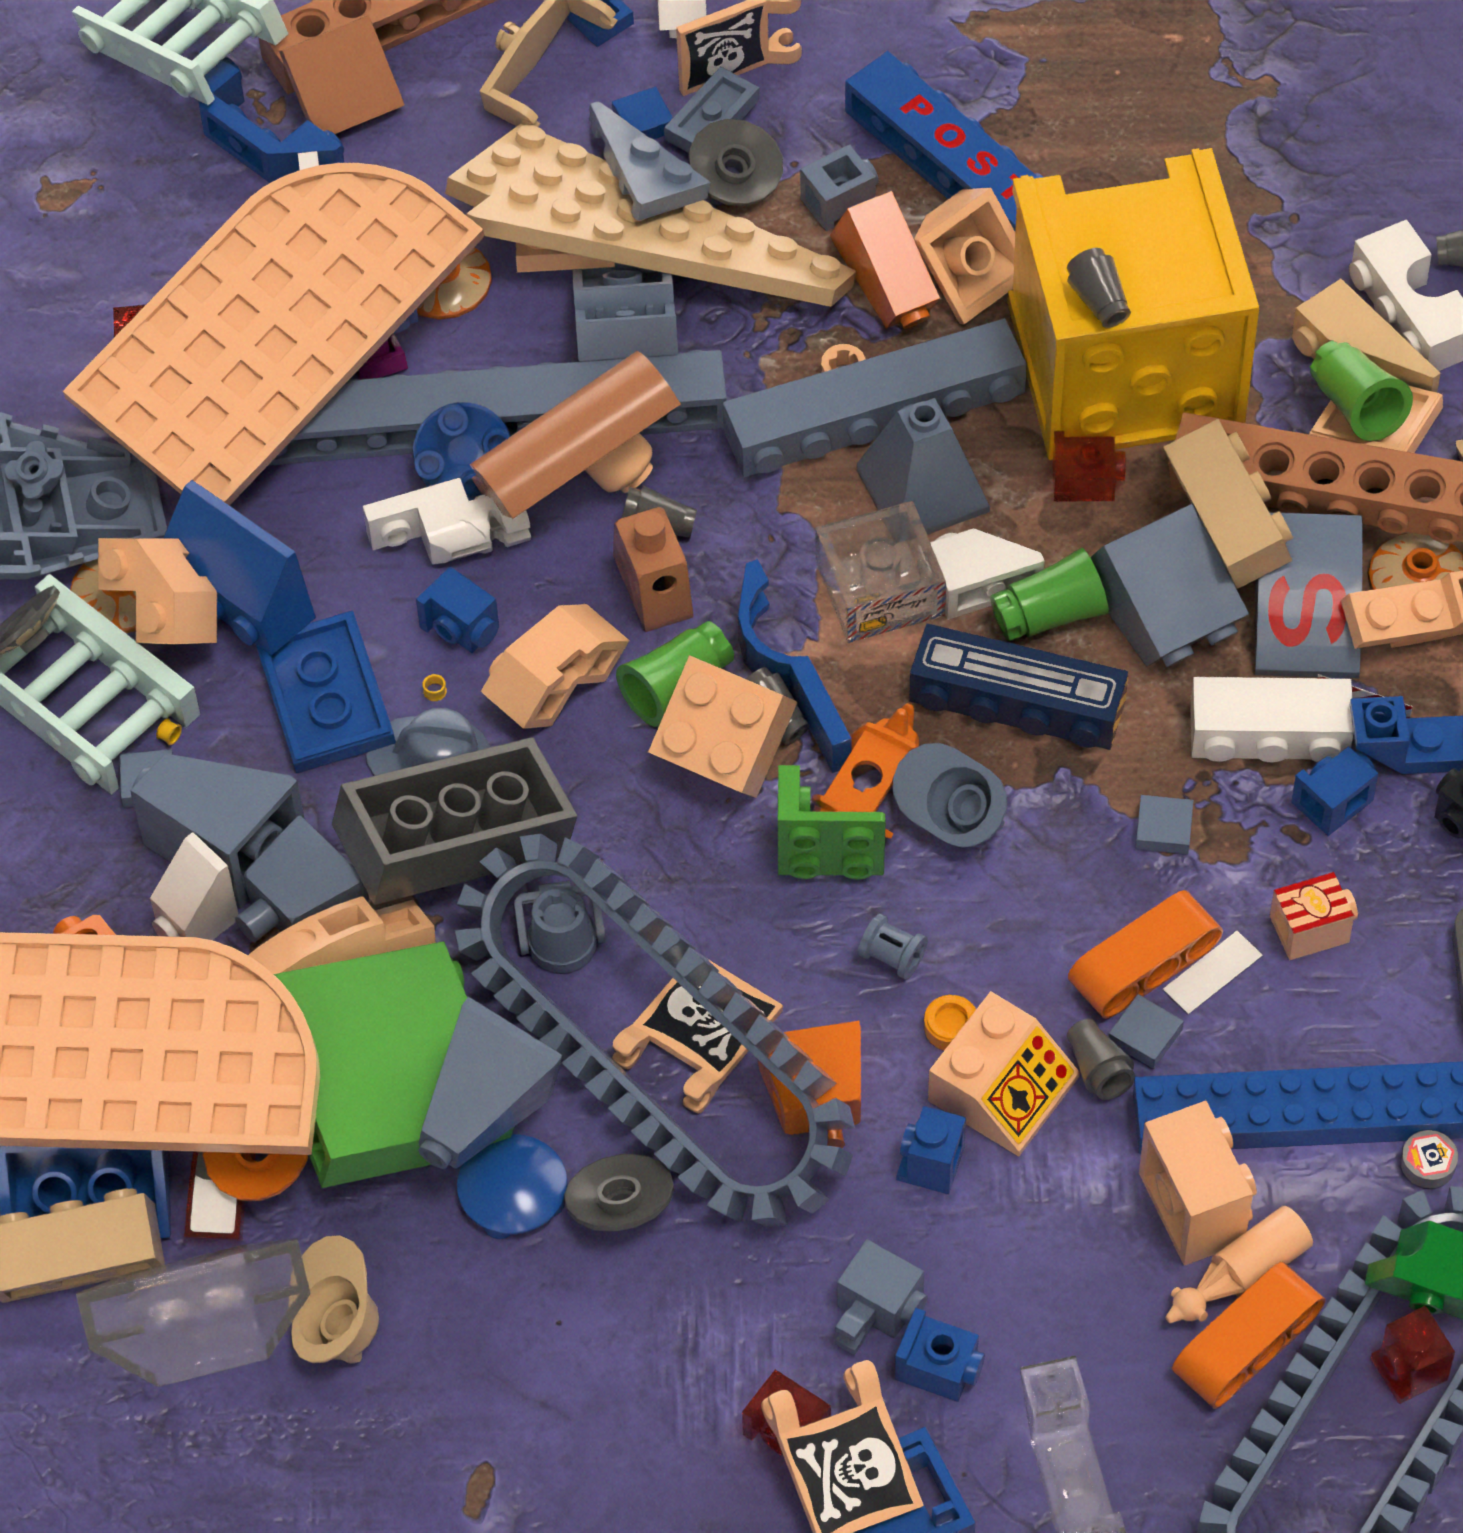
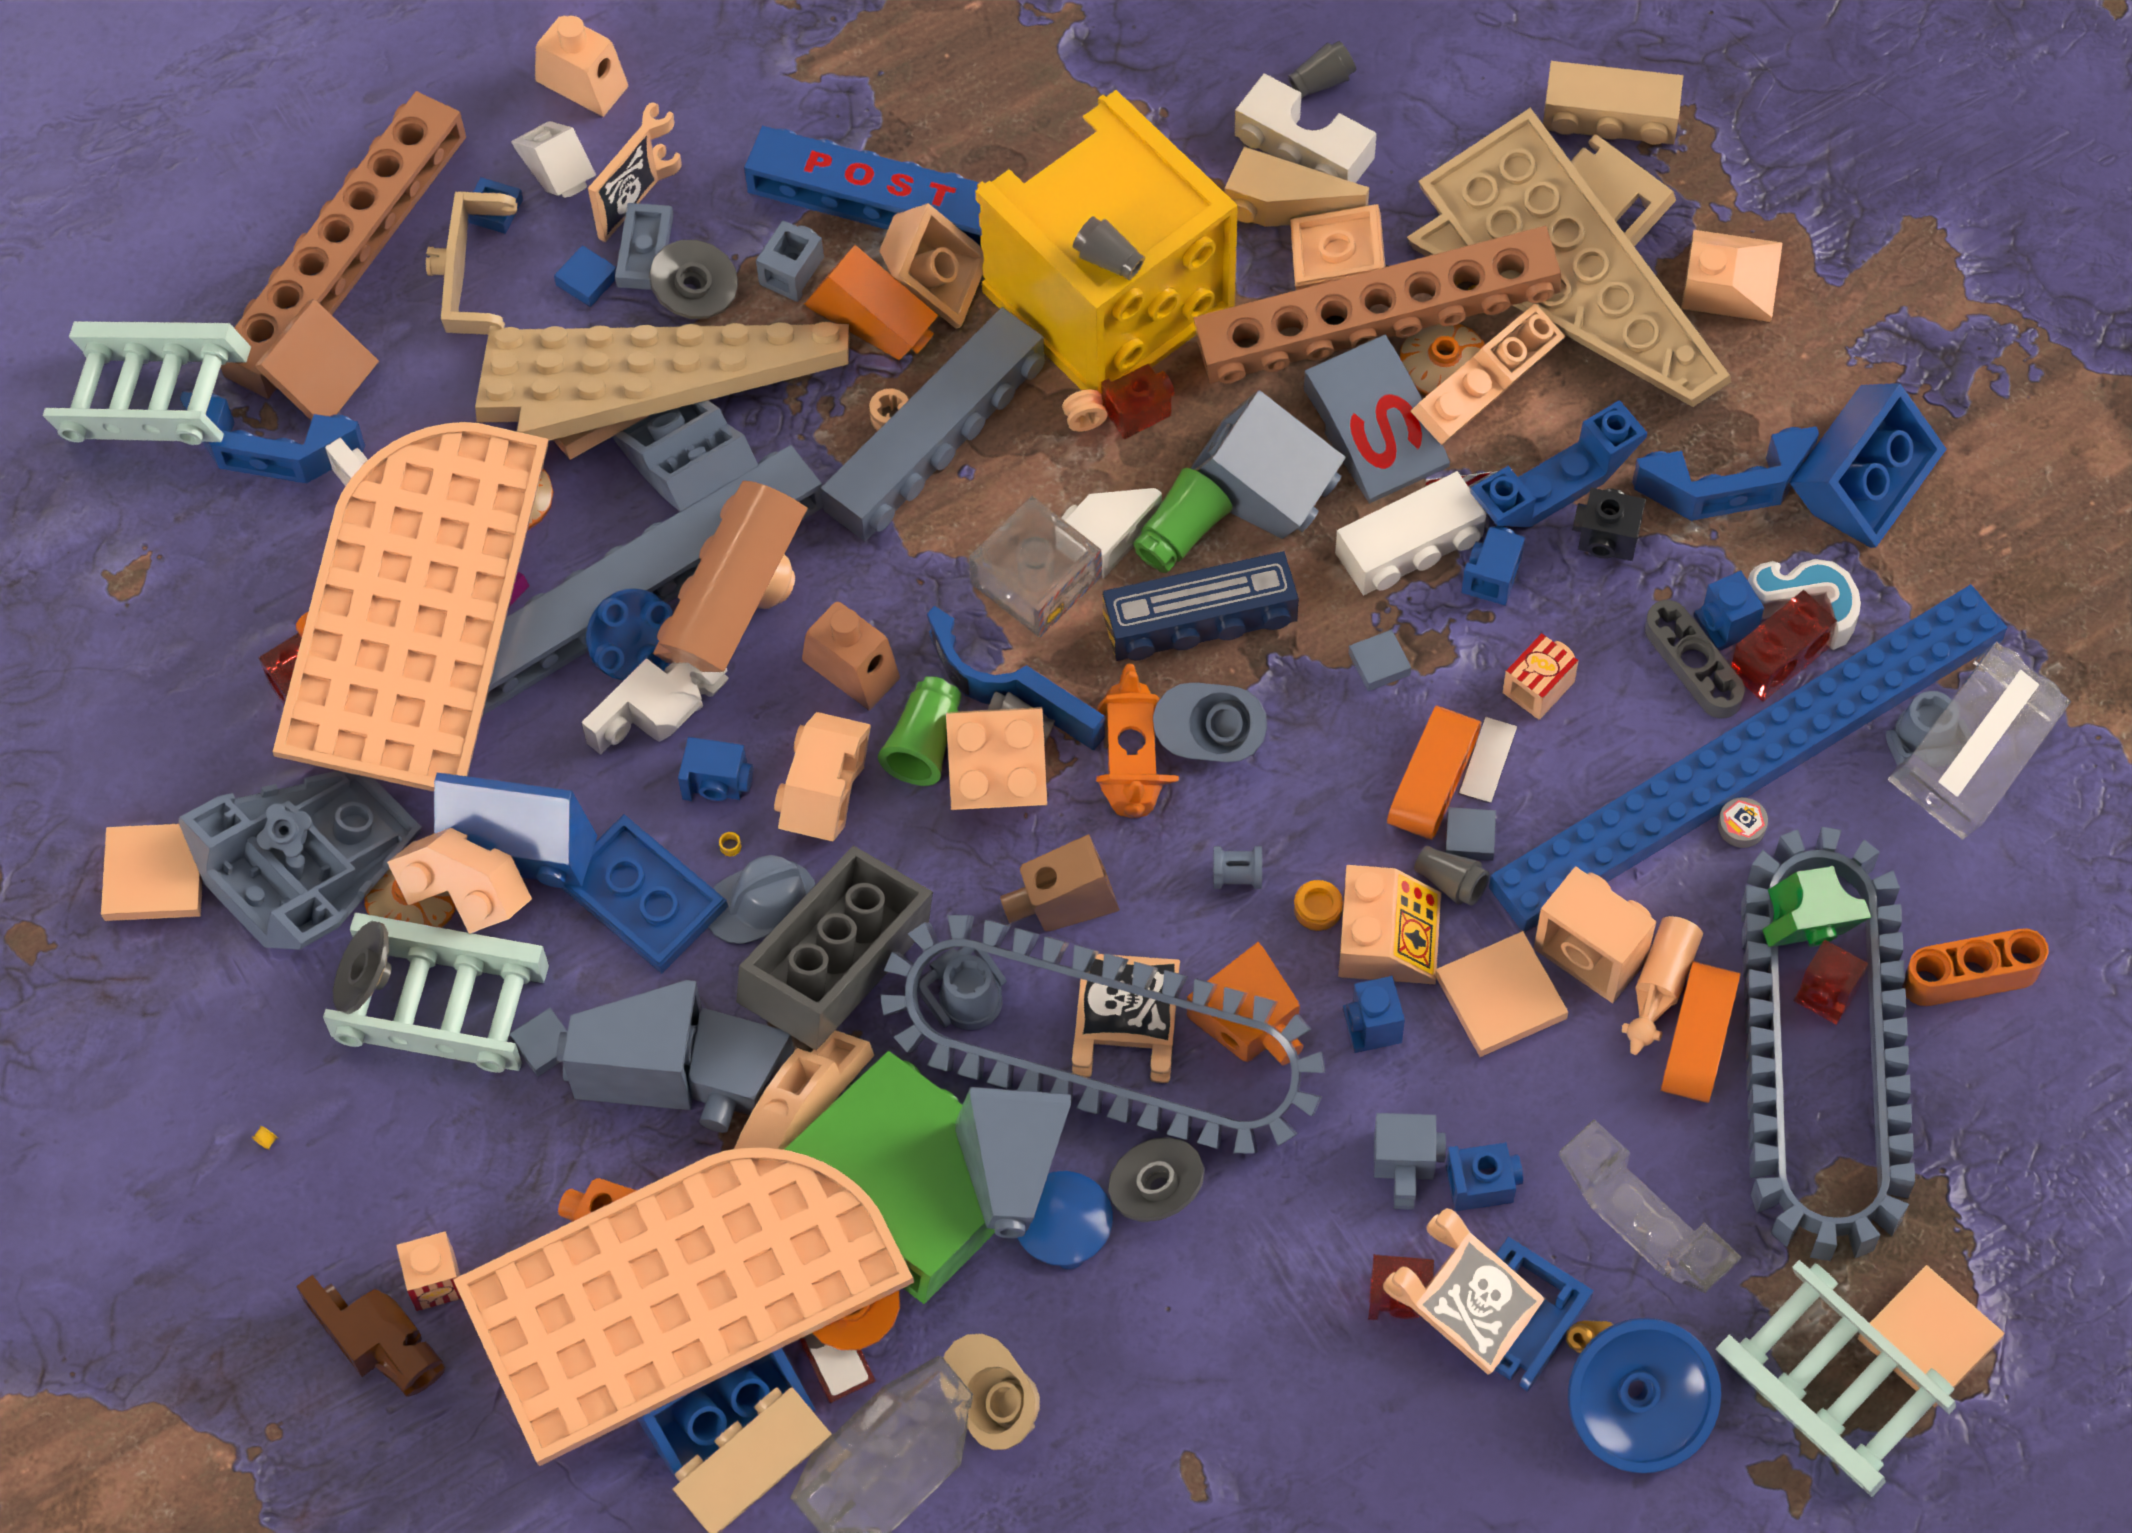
camera: 30 degrees left, 5 degrees up
white slope [150,832,239,940] -> none
yellow piece [156,718,182,746] -> none
sand blue wing [589,101,711,221] -> none
dark grey cone [622,485,697,538] -> none
bright green bracket [778,765,886,879] -> none
sand blue slope [857,398,990,546] -> none
tan brick [1163,419,1293,589] -> none
bright green plant [1310,340,1413,441] -> none
none -> medium nougat torso [1000,835,1120,931]
none -> light nougat bush [1062,389,1108,432]
none -> light nougat tile [1435,931,1568,1057]

